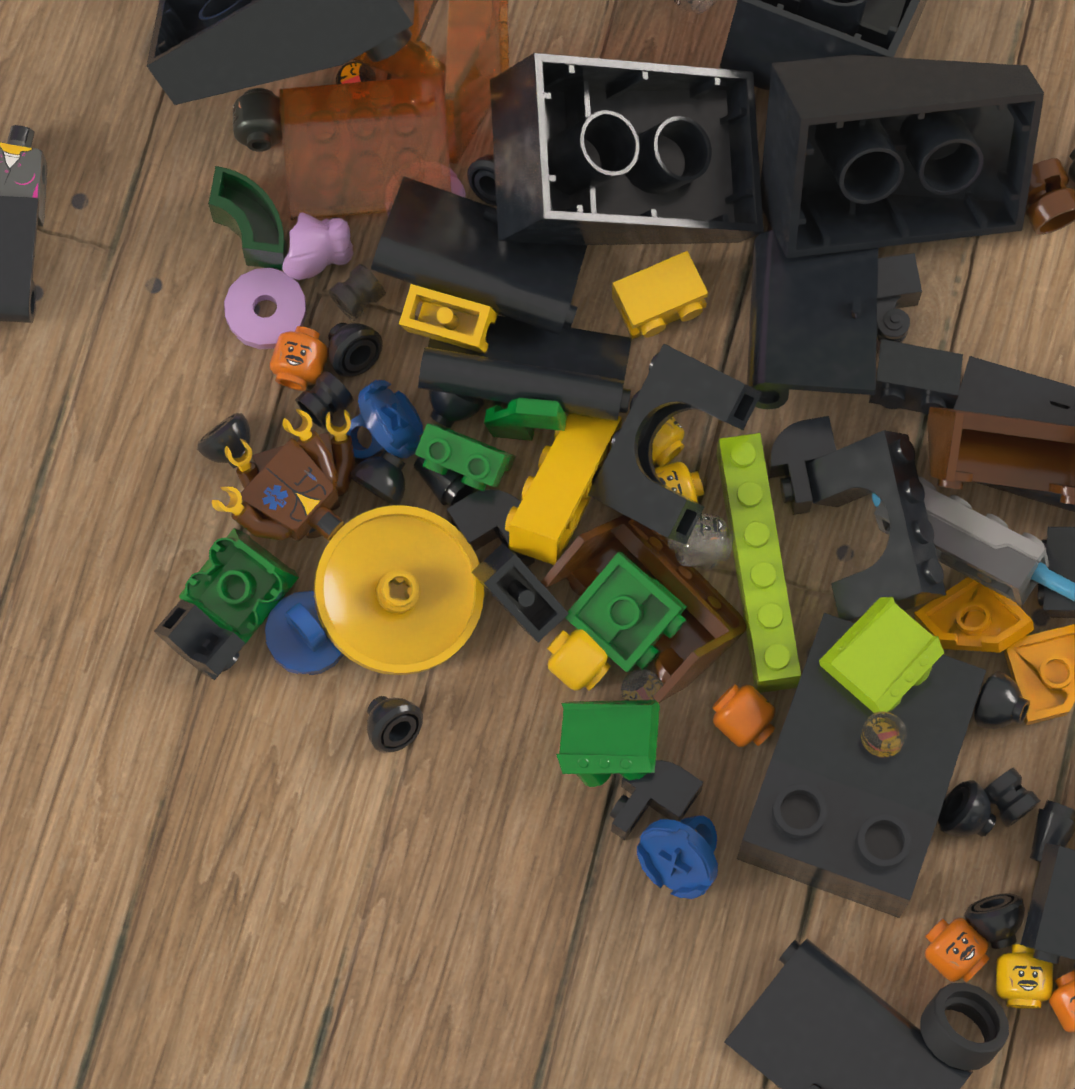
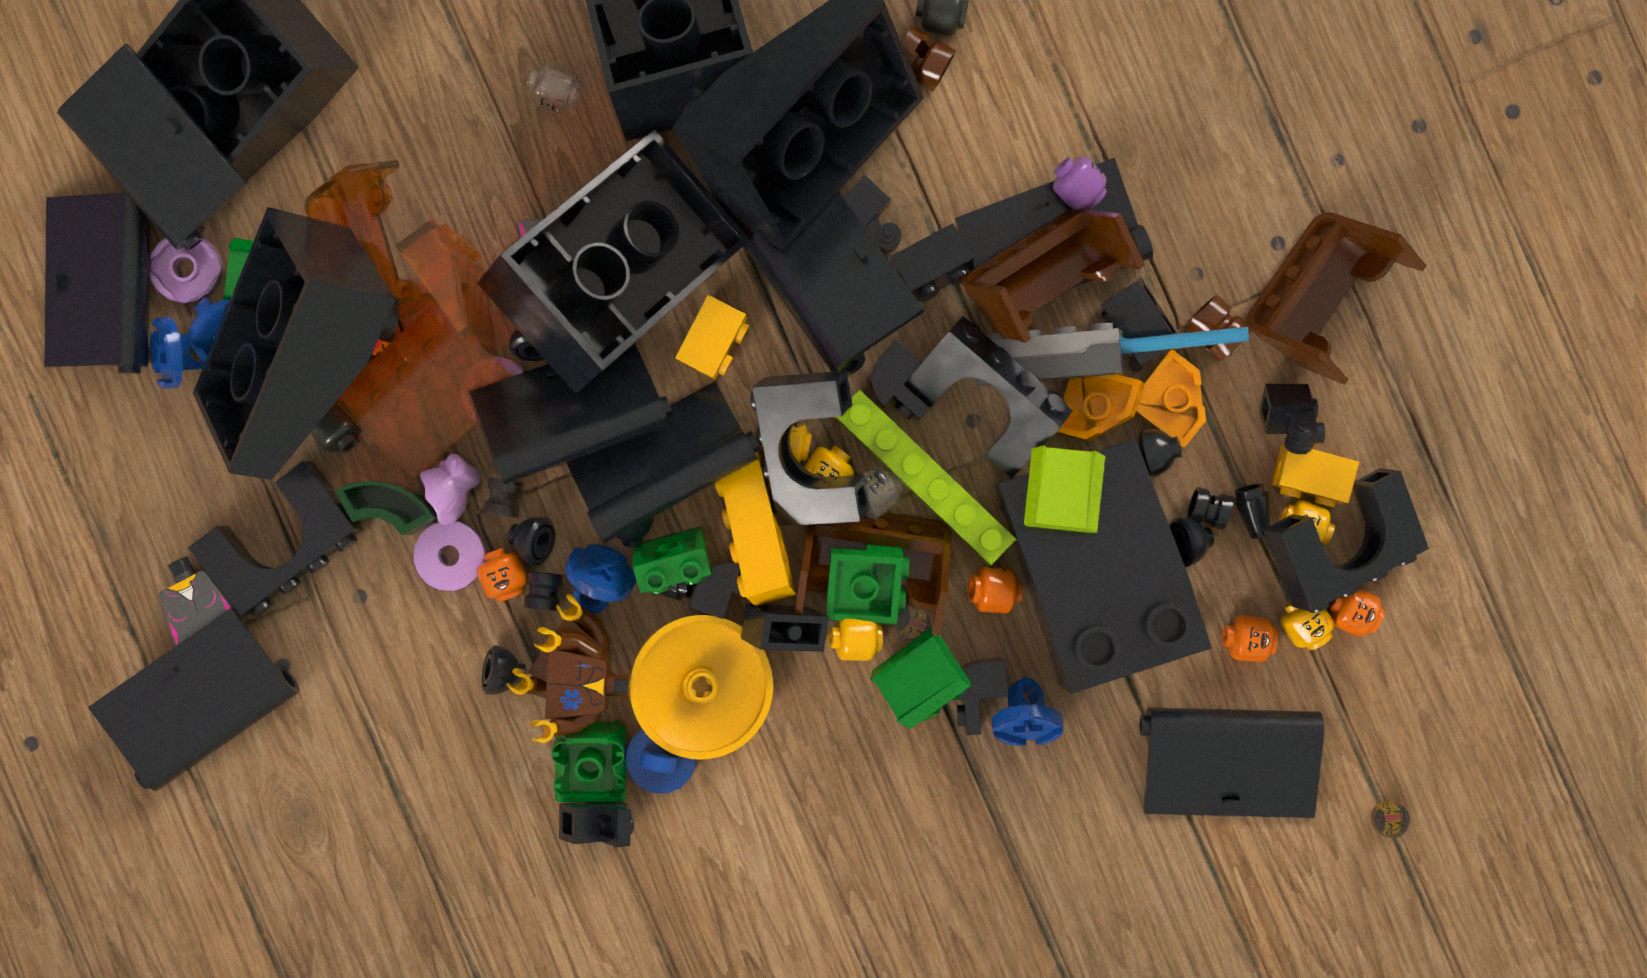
camera: 35 degrees left, 15 degrees up
black brick [350,450,406,505] -> none
black brick [367,696,423,753] -> none
yellow brick [399,284,498,354] -> none
green tile [484,398,567,441] -> none
clear smoke tile [861,712,907,757] -> none
black tyre [920,982,1009,1070] -> none
black brick [964,893,1025,949] -> none
none -> black arch [188,461,364,617]

